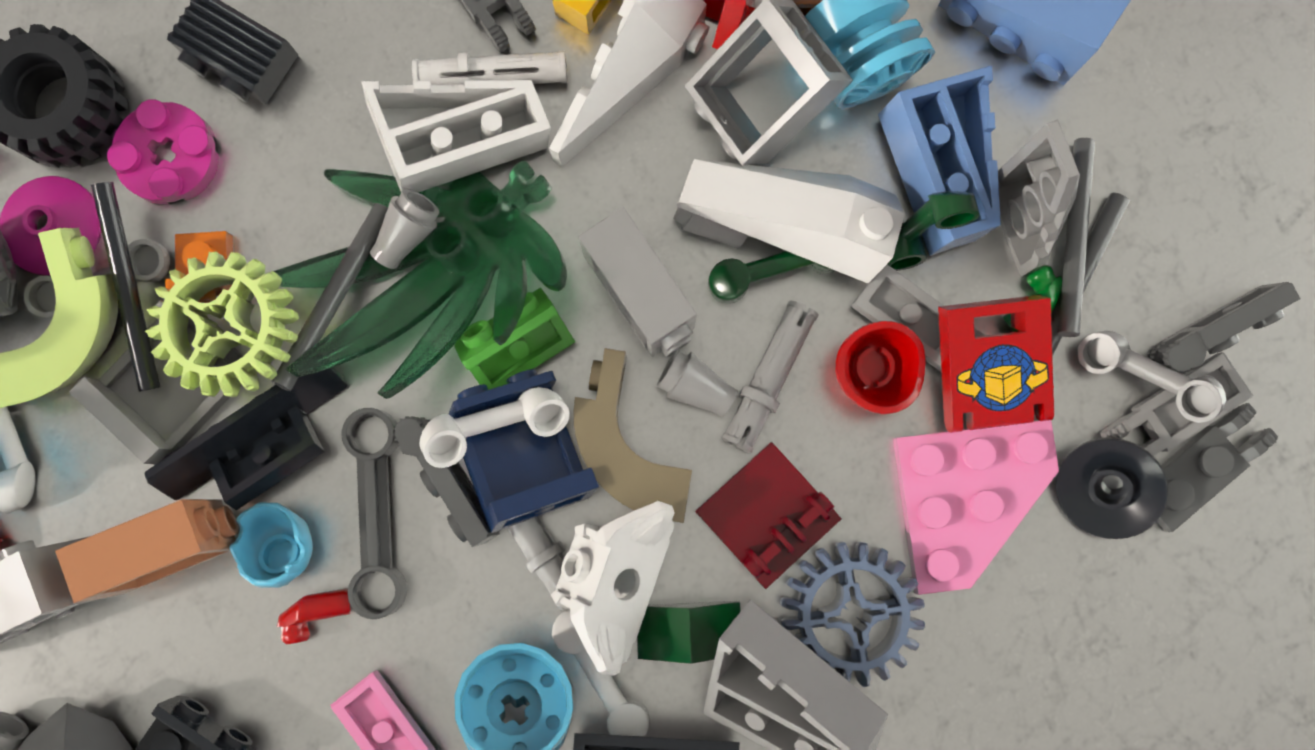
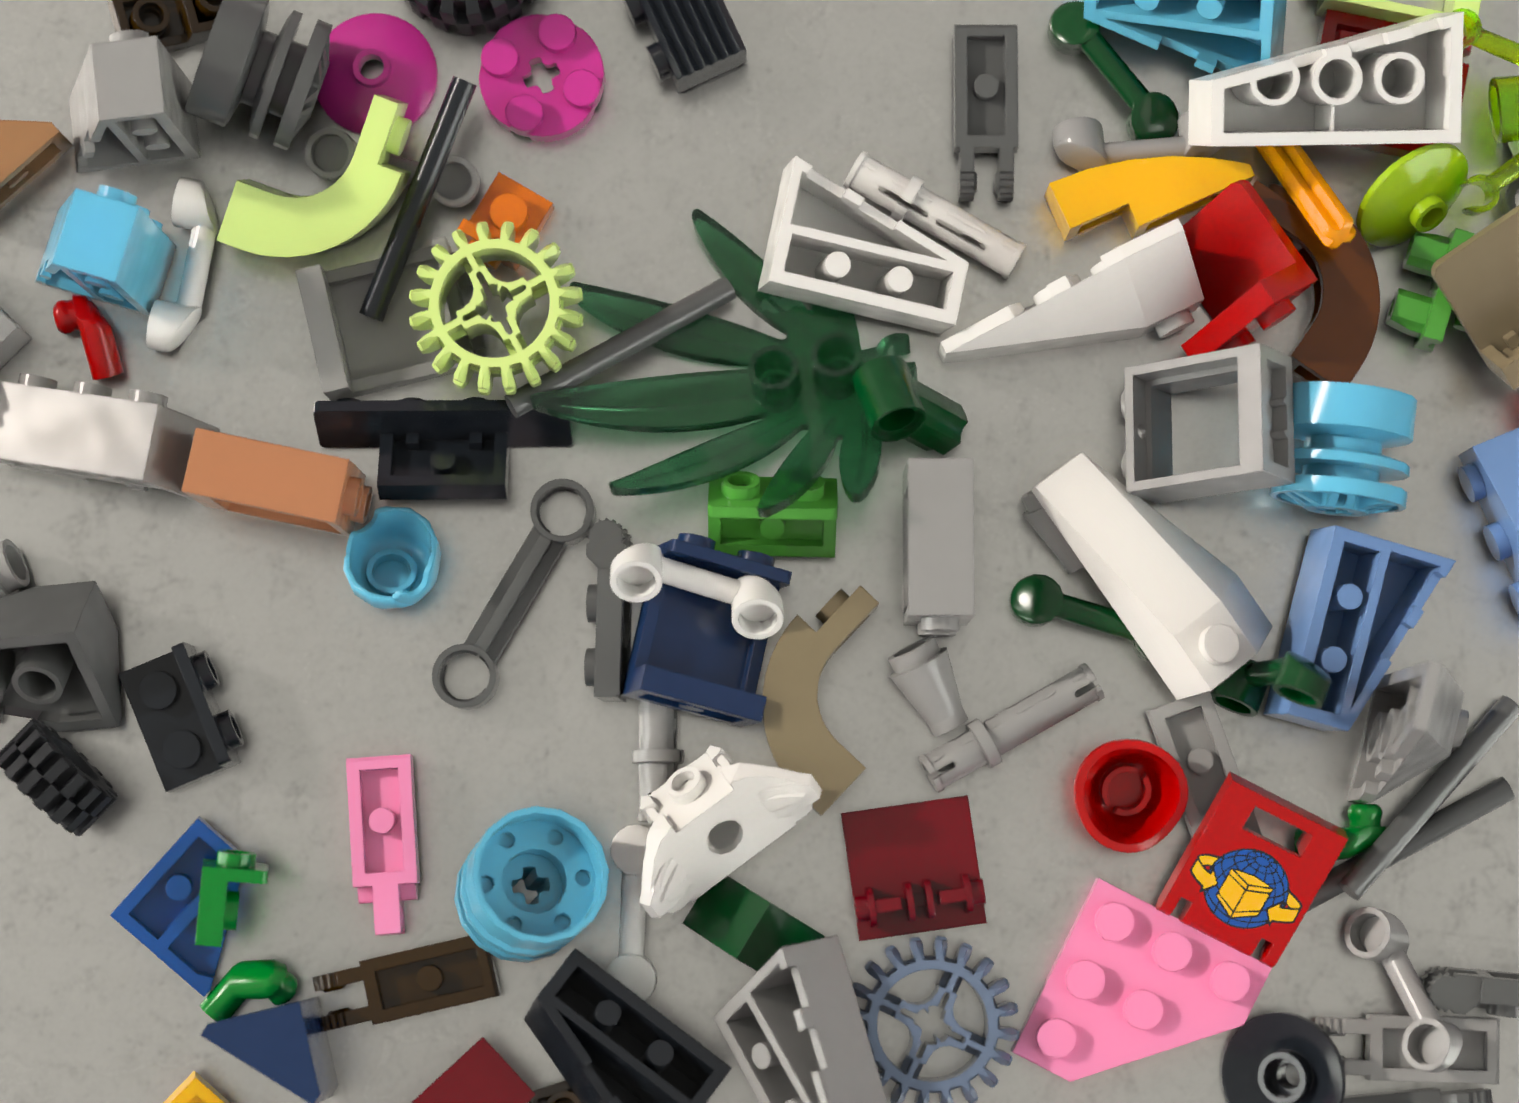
camera: 35 degrees right, 0 degrees up
red arm [277,588,350,644] -> none
light grey cone [370,189,439,269] -> none
none -> dark green piece [852,355,968,455]

